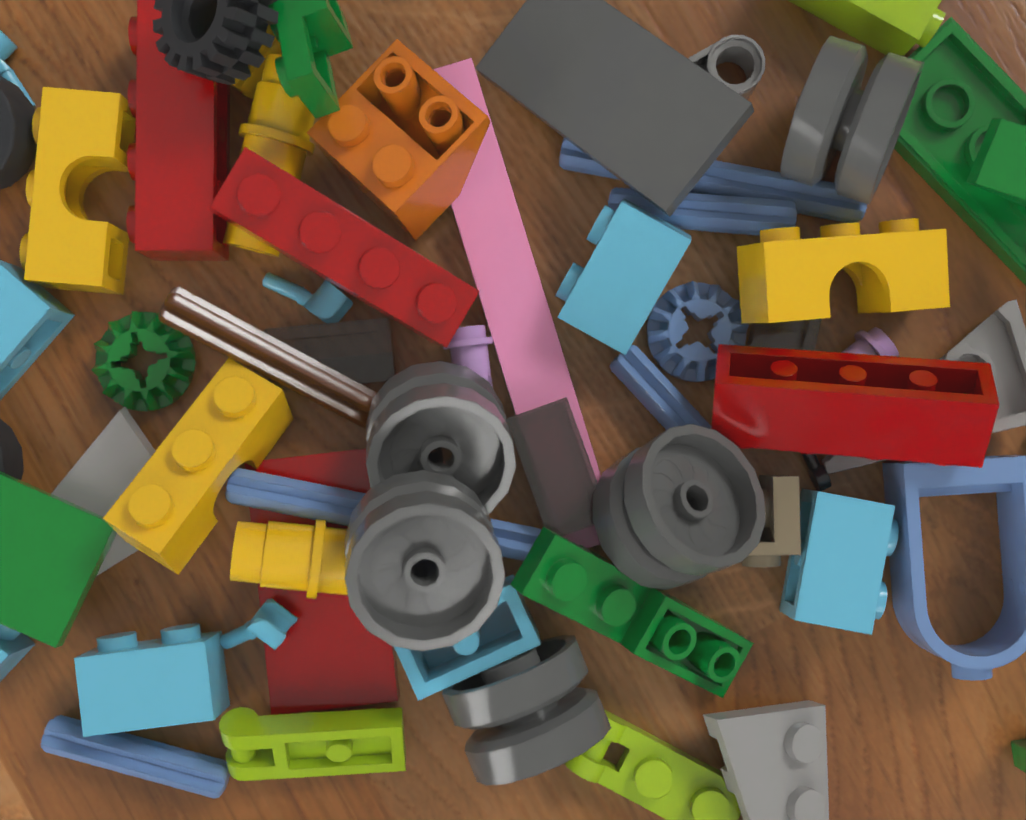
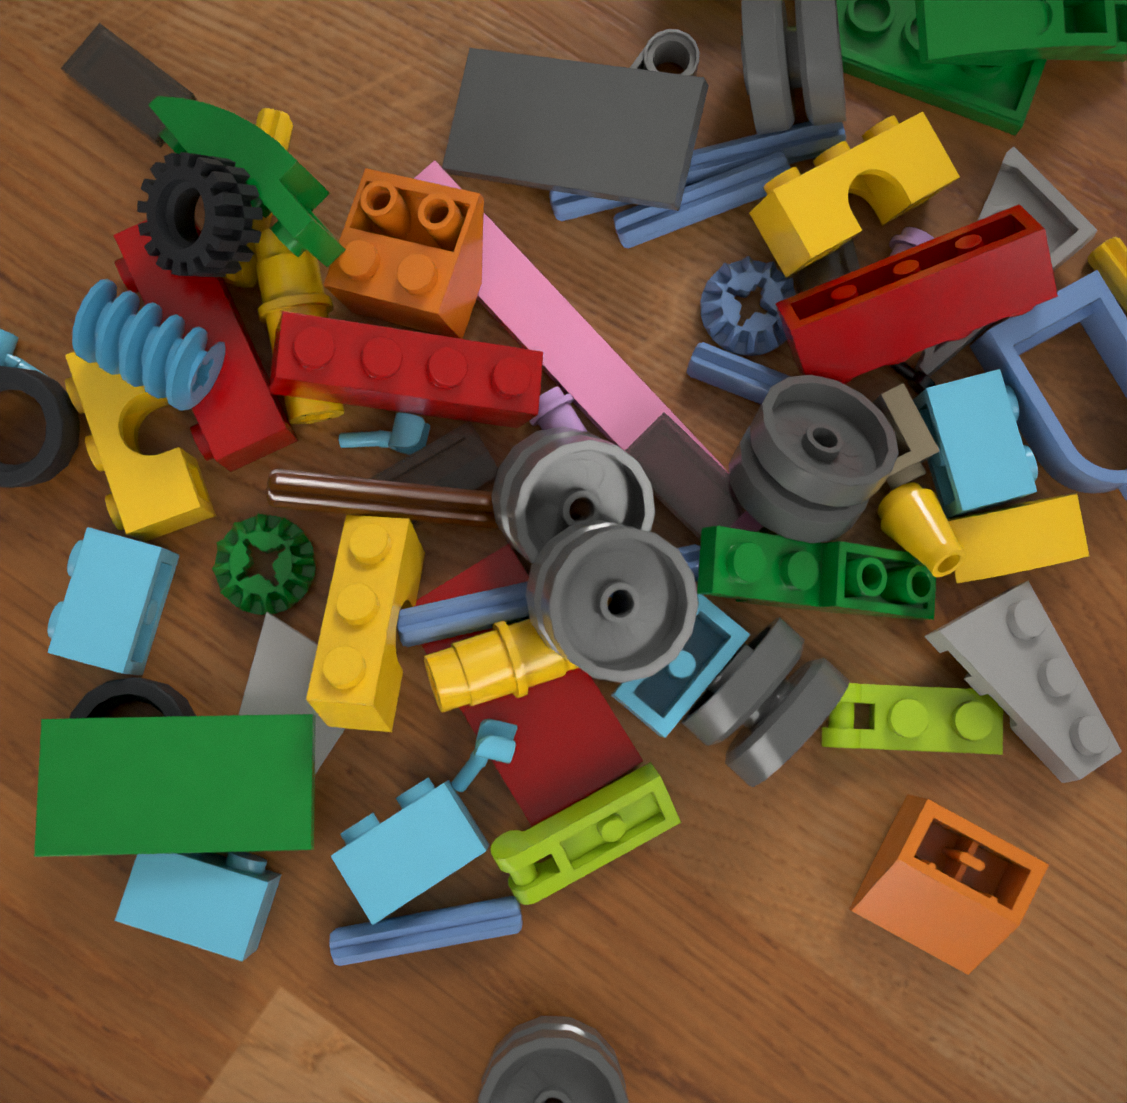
camera: 25 degrees left, 5 degrees down
medium azure brick [555,198,692,355] -> none
none -> dark azure piece [72,279,226,411]
none -> yellow cone [878,482,966,577]
none -> yellow slope [947,493,1089,583]

